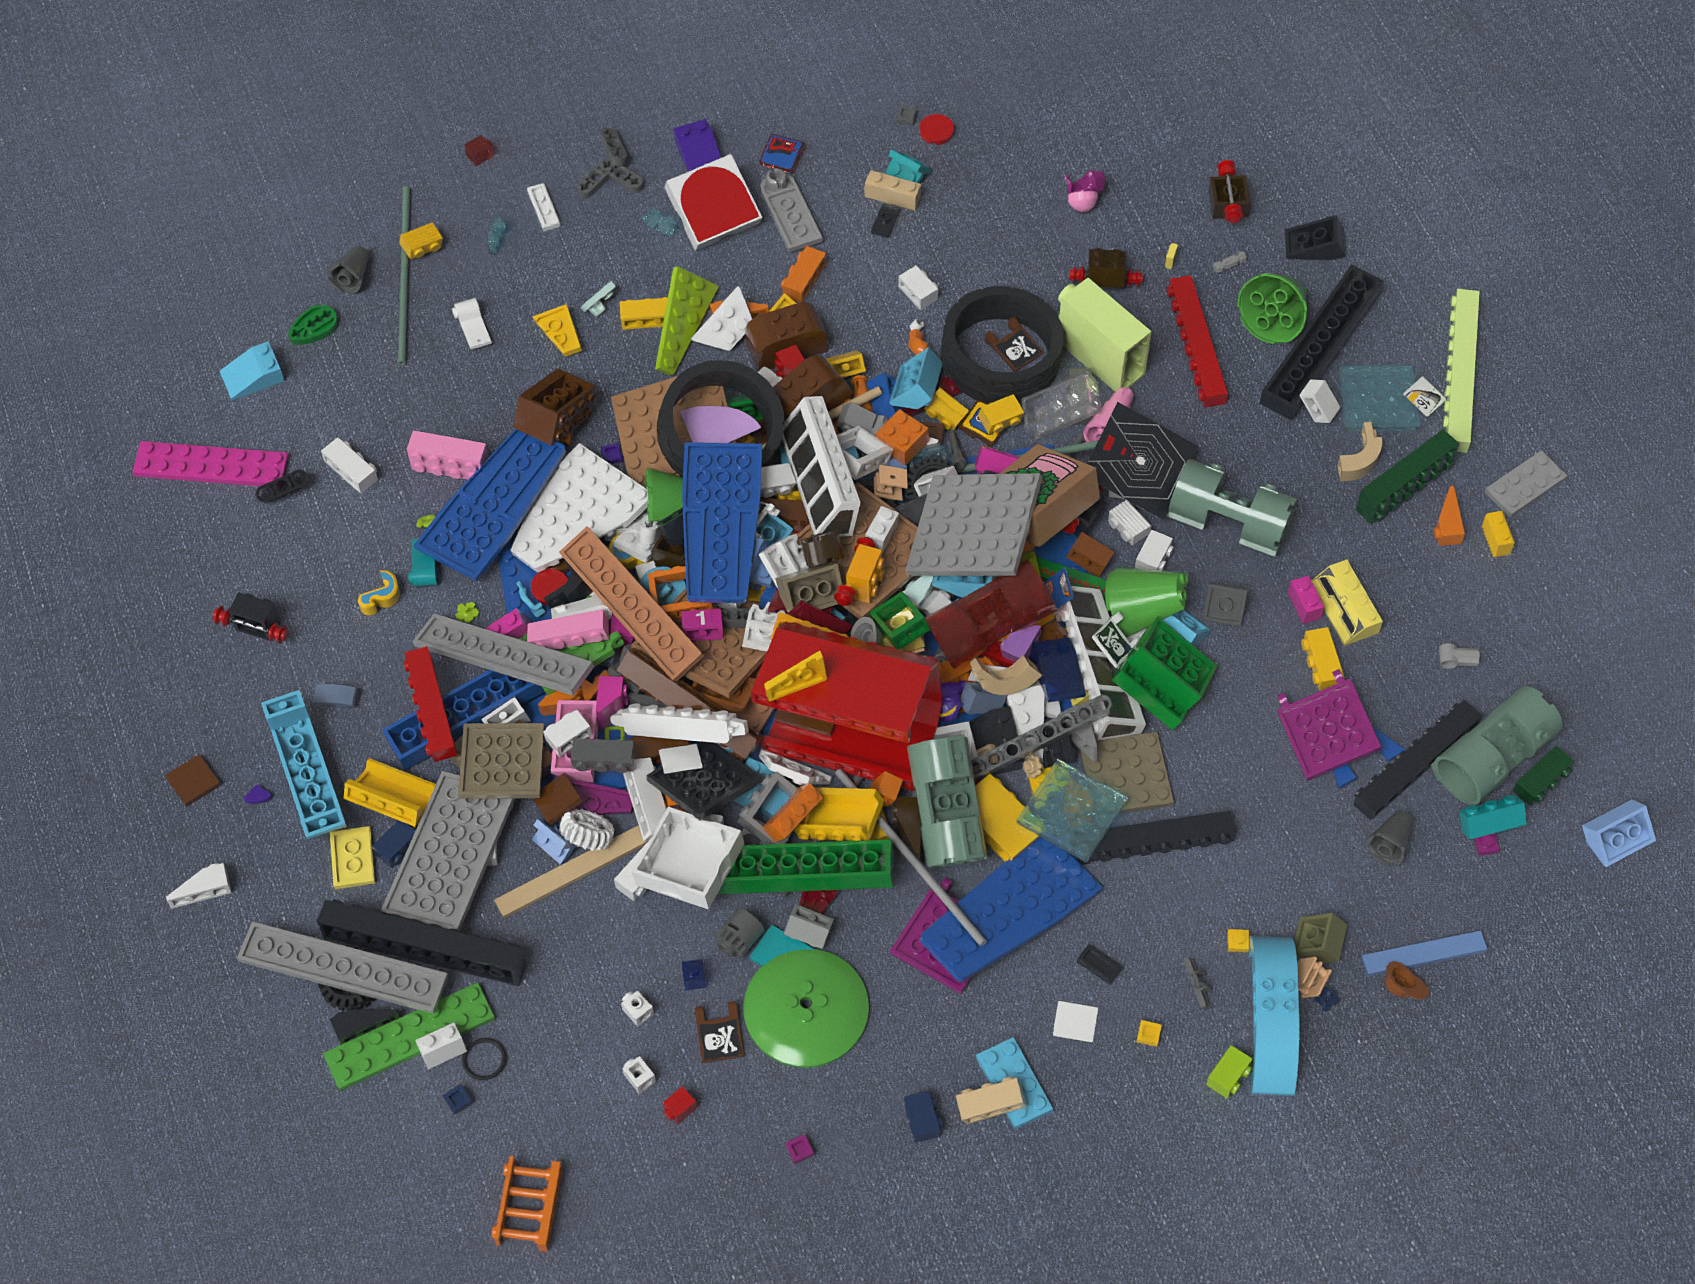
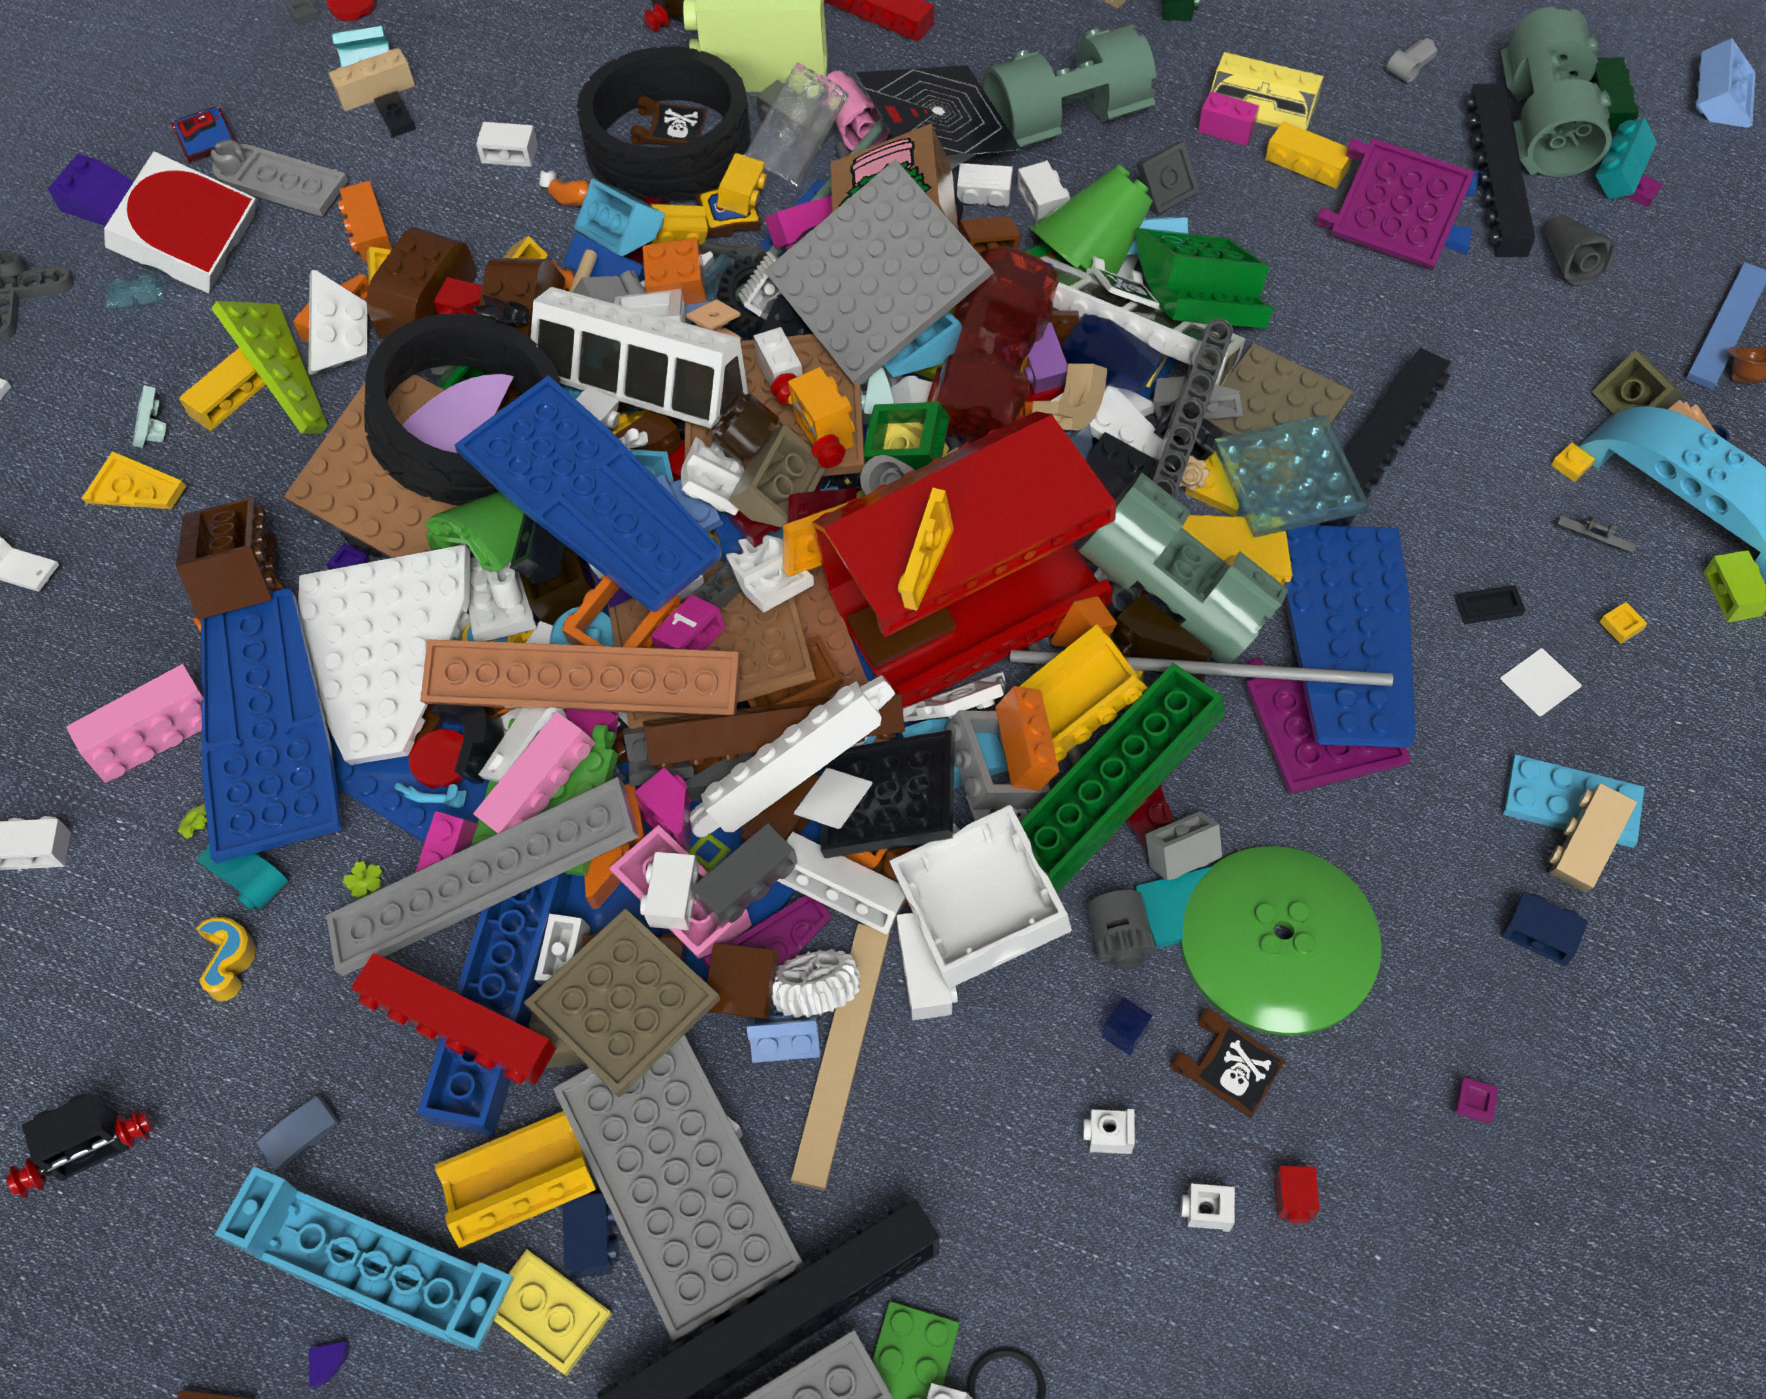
camera: 45 degrees left, 0 degrees up
none -> black plate [472,294,530,326]

